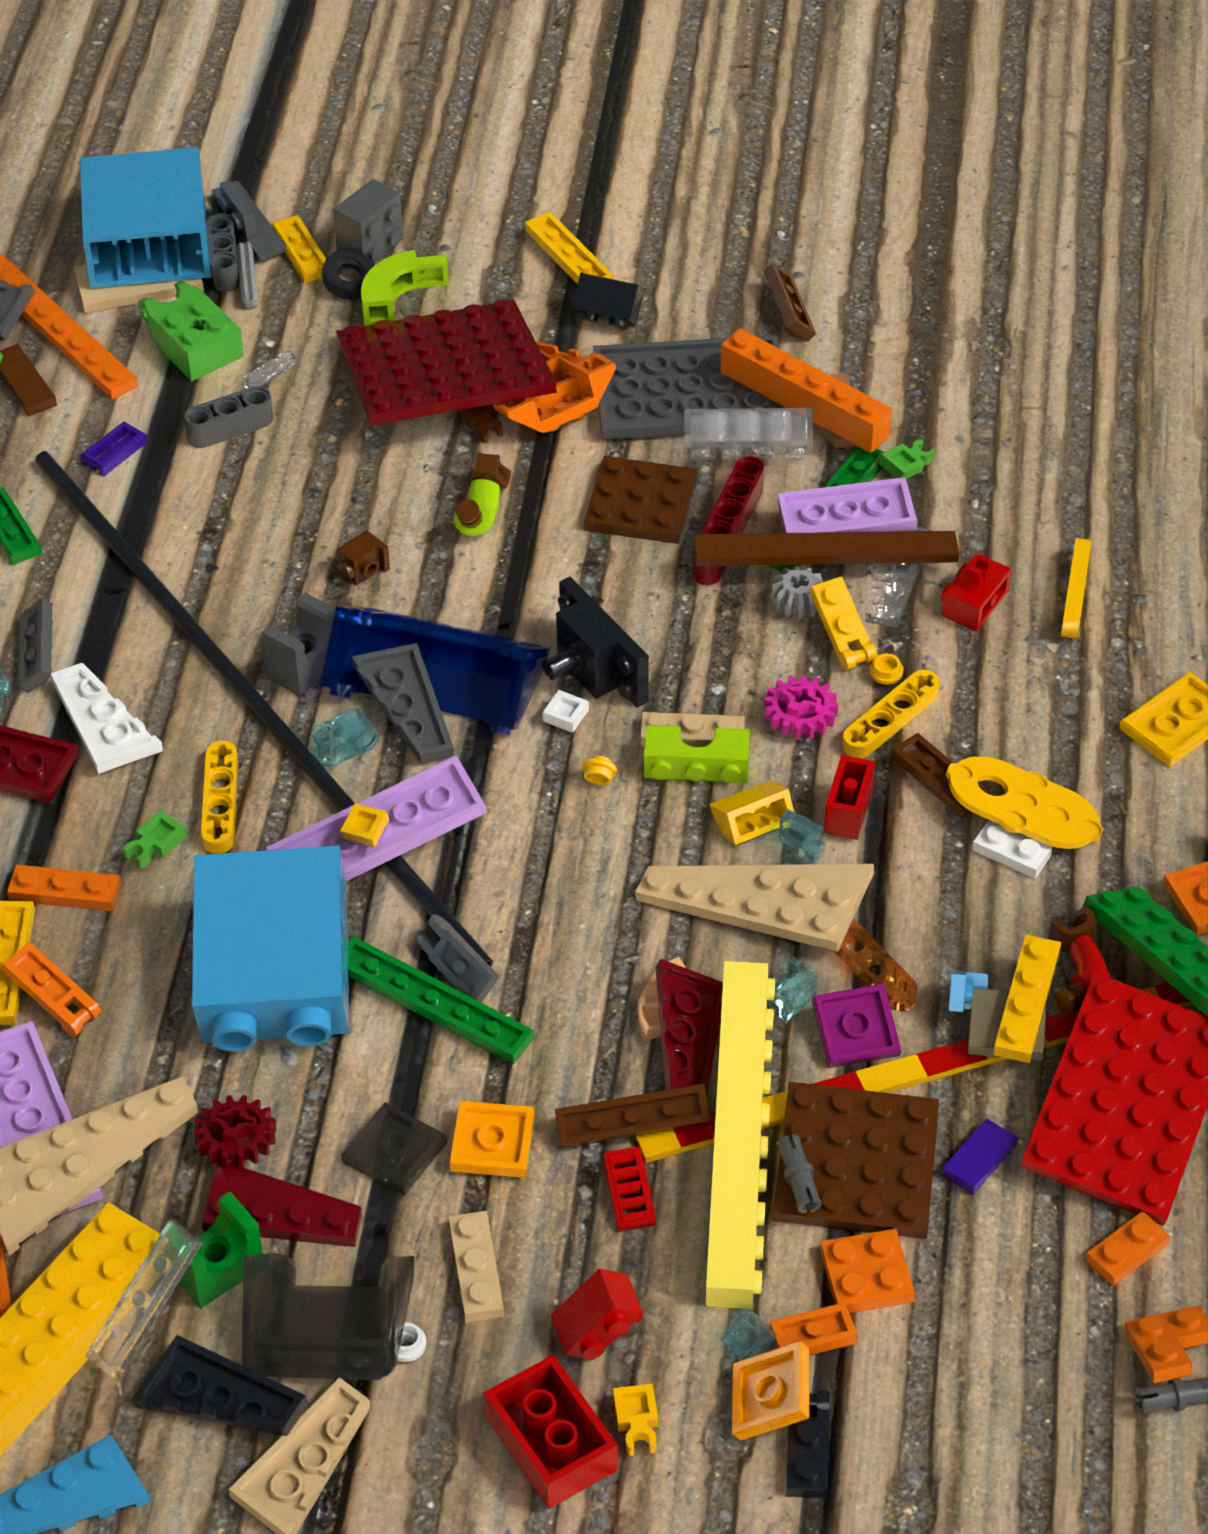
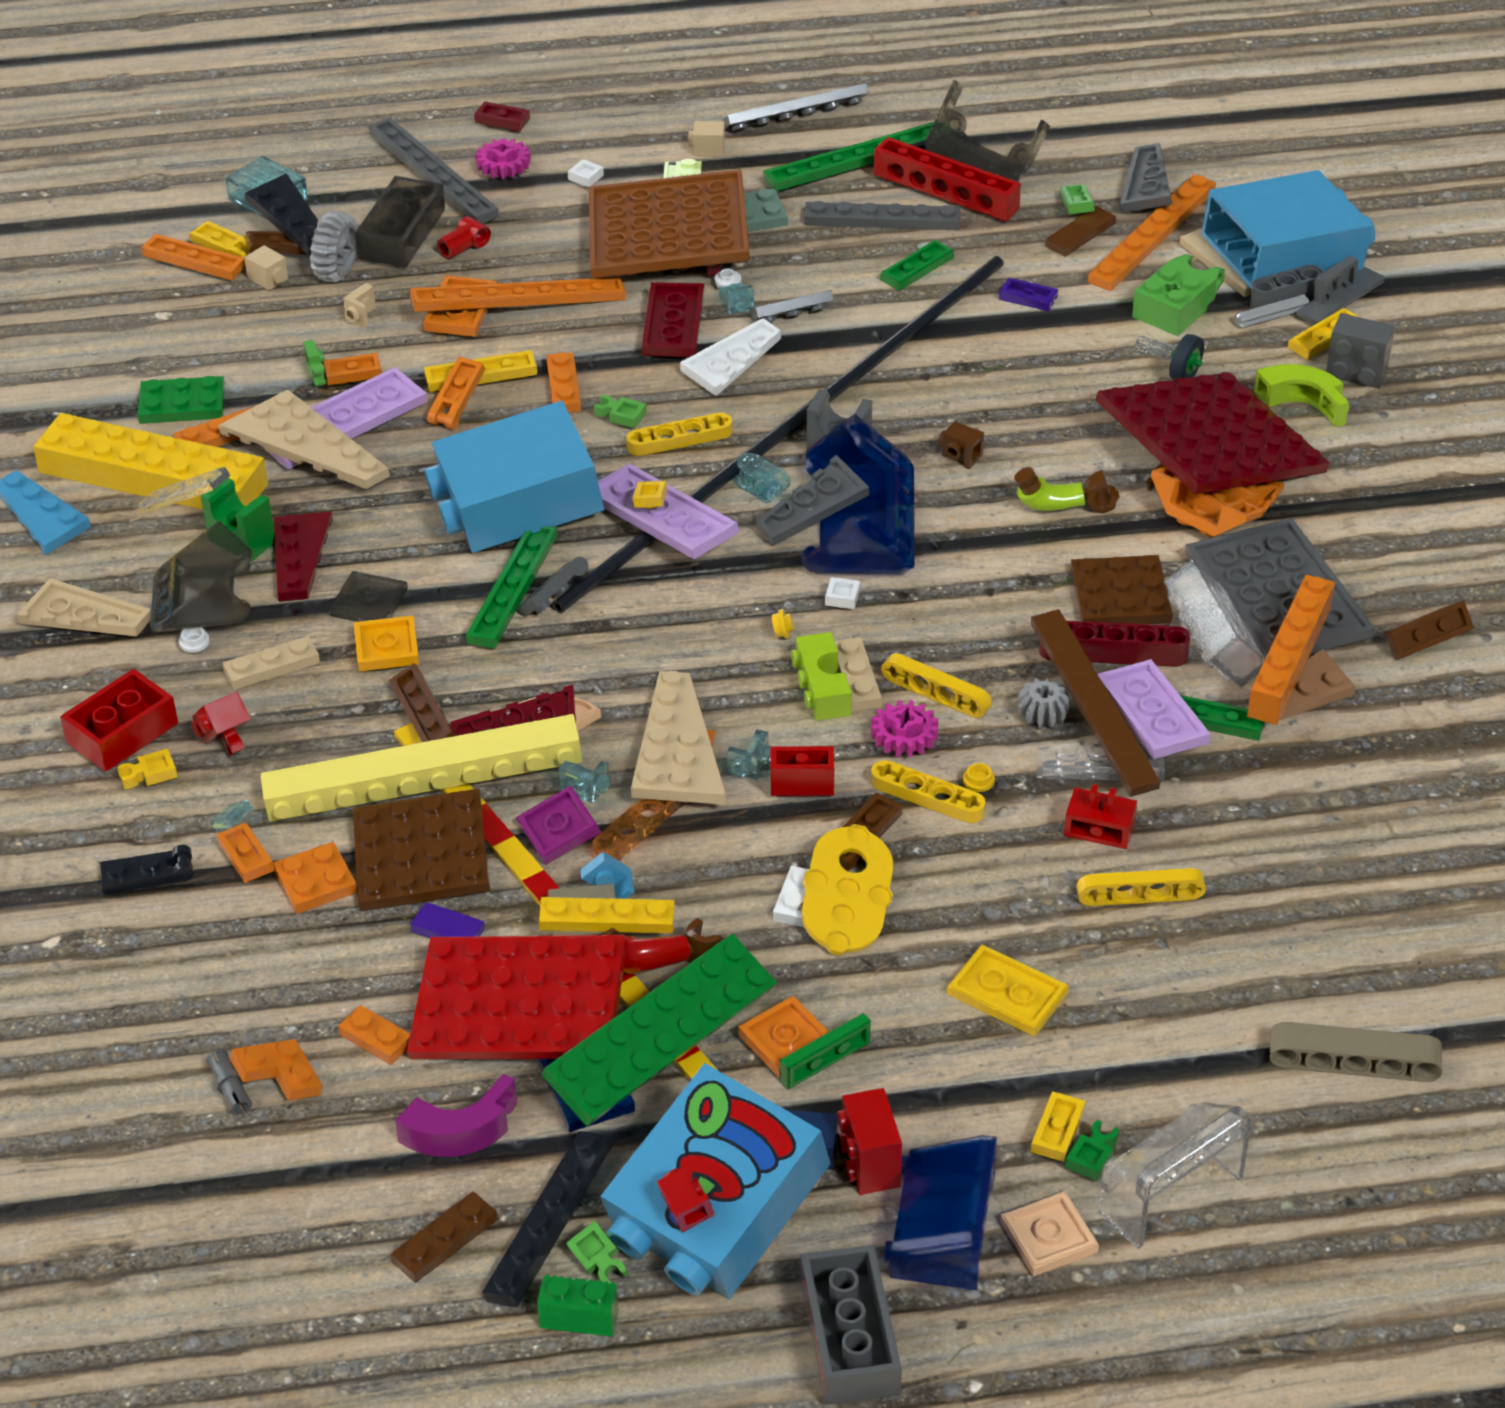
camera: 75 degrees right, 5 degrees down
black wing [131,1335,309,1436] -> none
dark grey beam [184,386,273,448] -> none
dark red gear [194,1095,277,1169] -> none
black tyre [322,249,375,300] -> none
yellow plate [525,212,615,284] -> none
black brick [542,576,649,708] -> none
black piece [572,273,645,329] -> none
red slope [603,1147,657,1232] -> none
yellow brick [709,780,797,845] -> none
light orange plate [732,1341,809,1441] -> none
dark grey pin [776,1134,822,1213] -> none
yellow plate [809,577,878,671] -> none
bright green plate [878,440,936,479] -> none
none -> yellow beam [881,653,992,718]
none -> black wheel [1169,334,1205,380]

